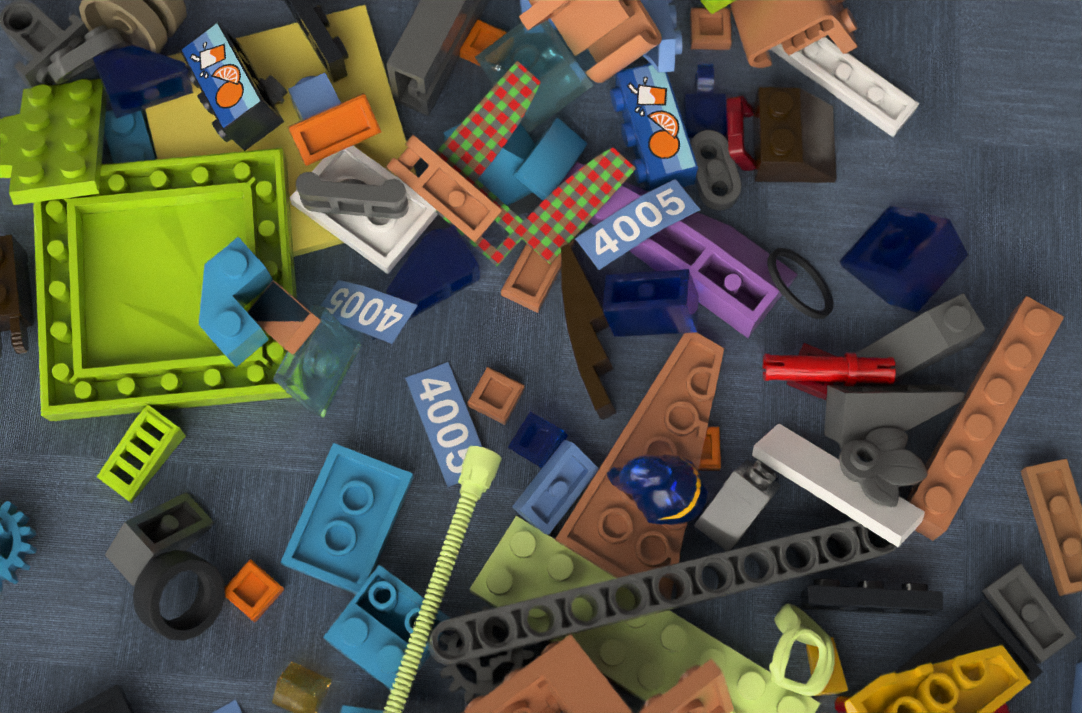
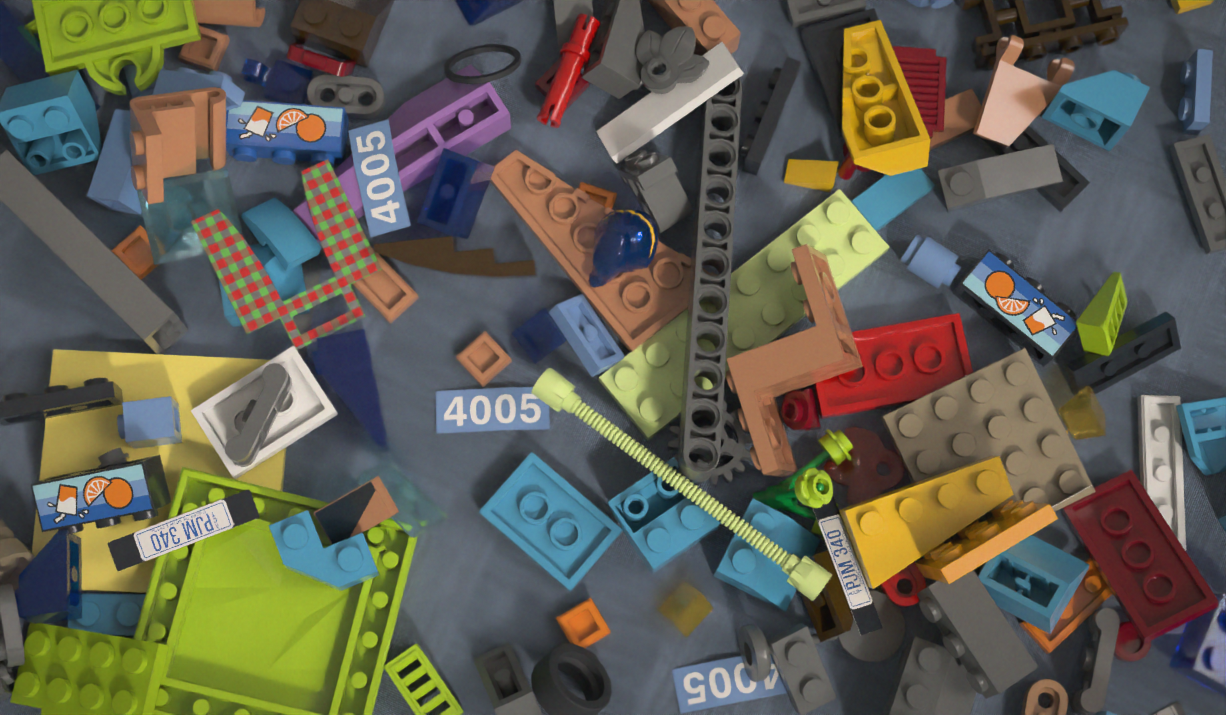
camera: 75 degrees left, 5 degrees up
orange tile [288,93,381,166] -> none
medium blue sticker [314,280,418,344] -> none
nougat plate [386,135,502,243] -> none
yellowish green piece [769,604,835,696] -> none
none -> sticker [108,490,259,571]

